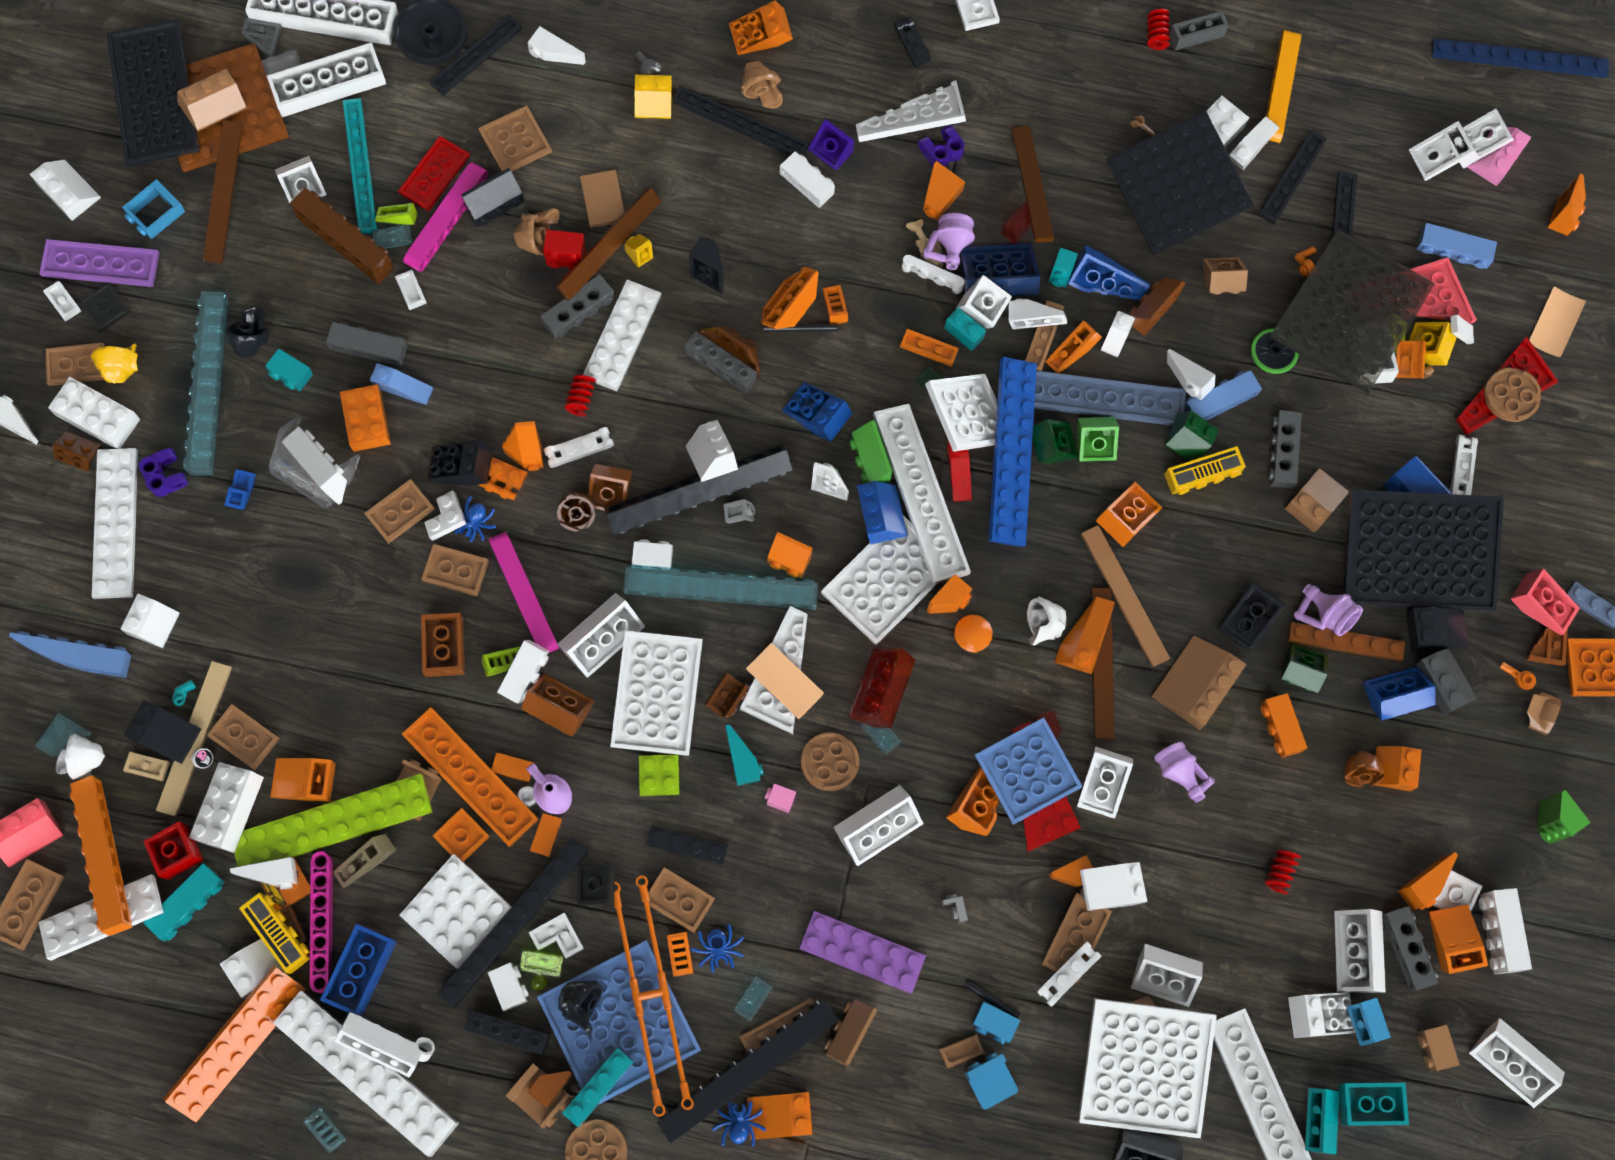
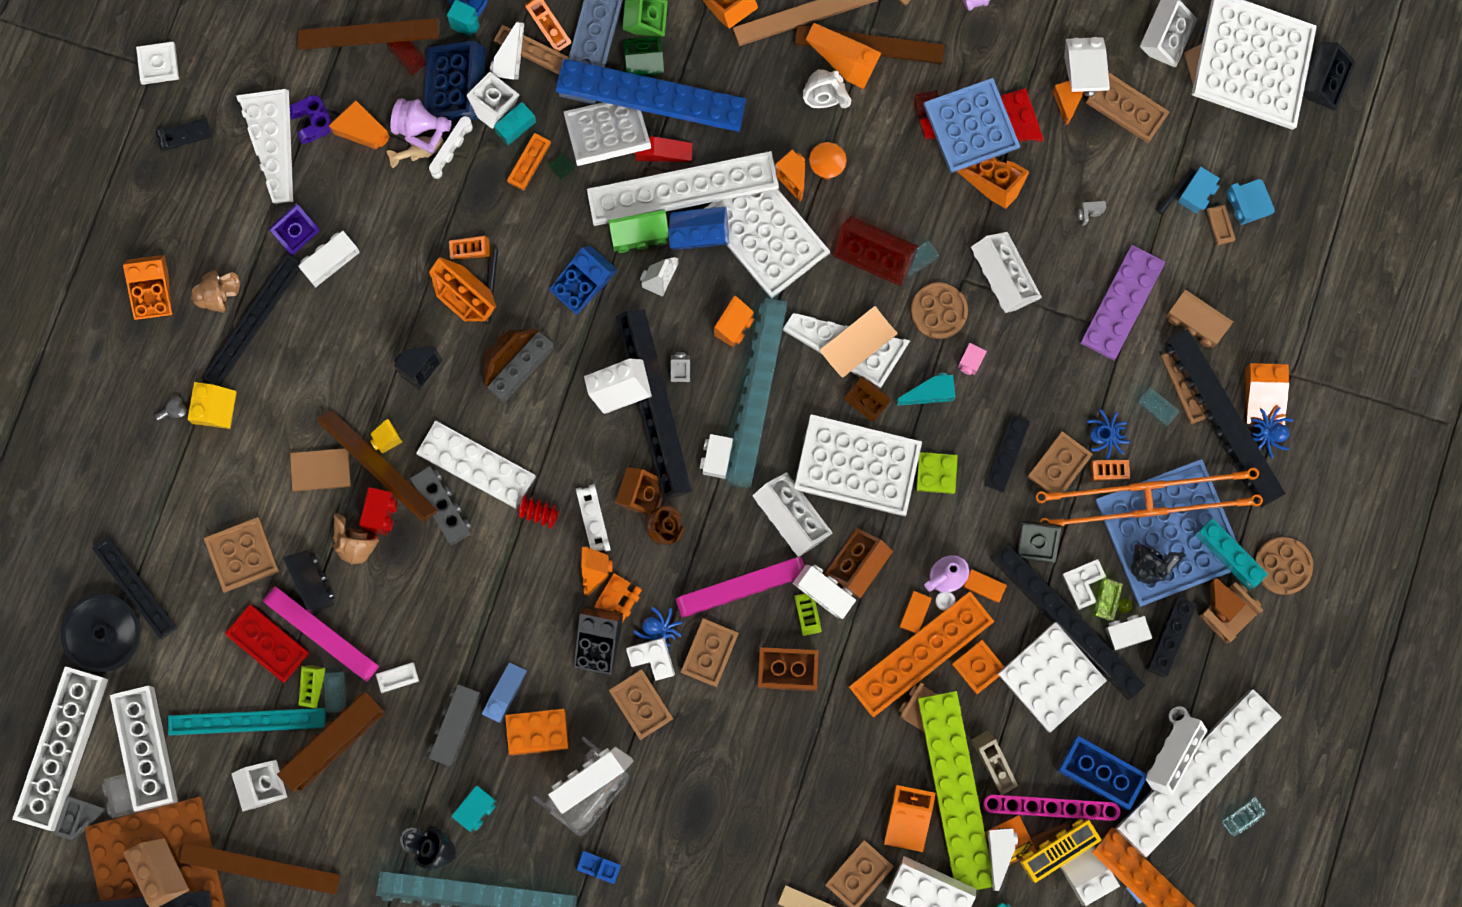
camera: 80 degrees left, 5 degrees up
white slope [528,27,586,65] -> none
white plate [1037,941,1101,1007] -> none
white slope [1077,746,1133,819] -> none

